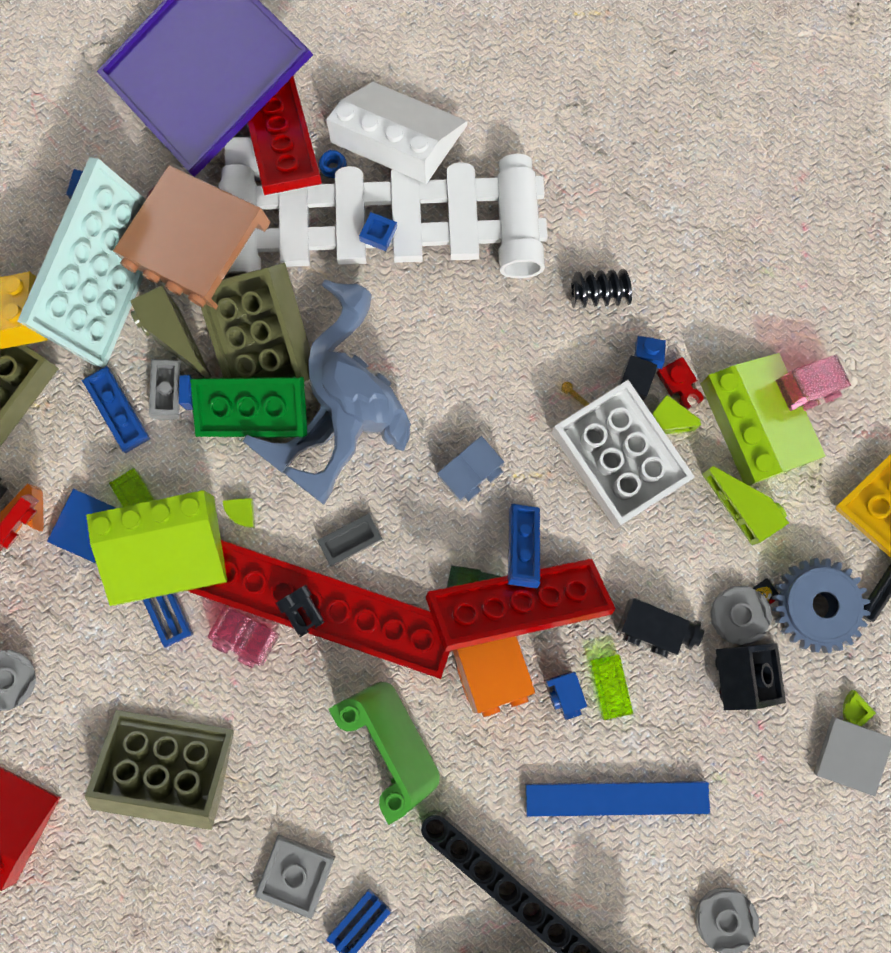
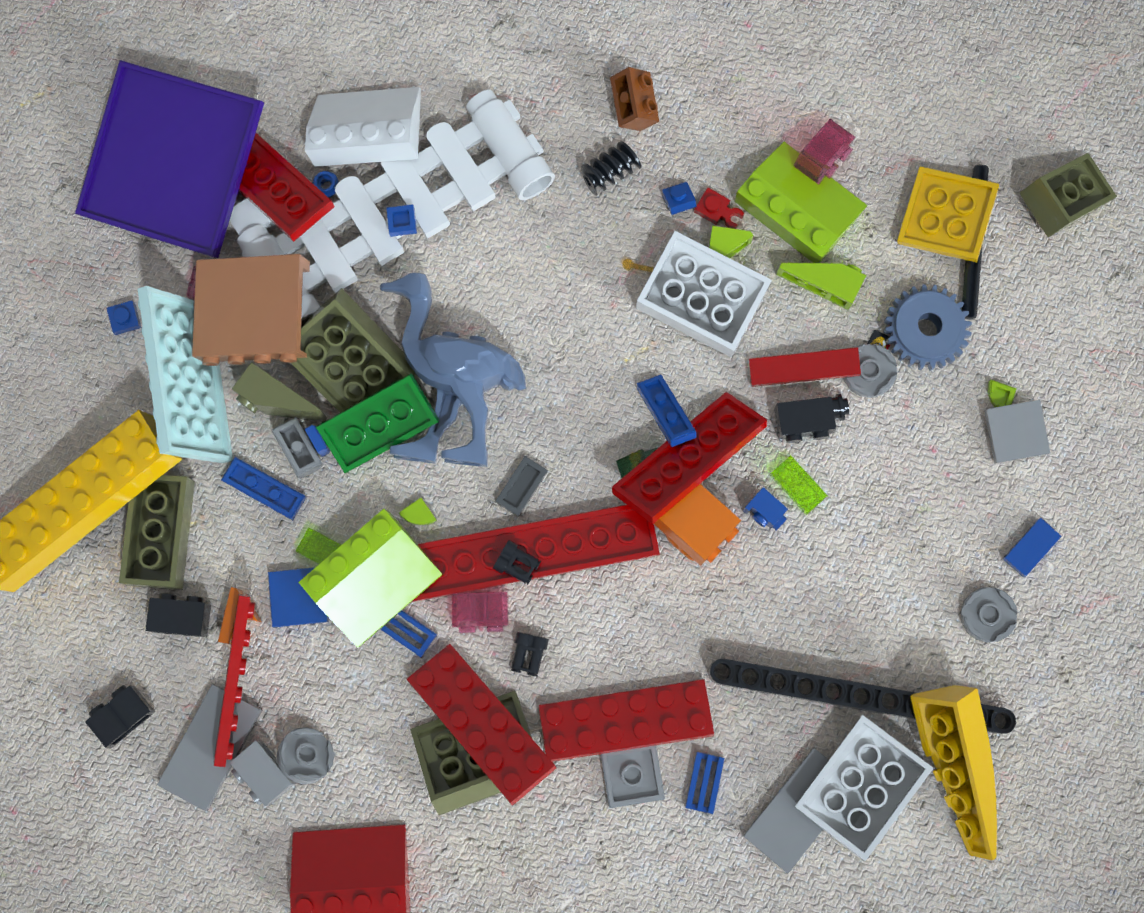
camera: 25 degrees left, 0 degrees up
bright green windscreen [328,681,440,825] -> none
sand blue brick [437,436,505,502] -> none
blue tile [525,781,710,817] -> none
black panel [618,355,657,401] -> none
black slope [715,643,786,710] -> none
none -> red plate [407,644,557,806]
none -> black piece [511,632,549,677]
none -> red plate [539,679,714,762]
none -> dark orange brick [610,67,659,132]
none -> red tile [749,347,861,387]
none -> blue tile [1003,518,1062,578]

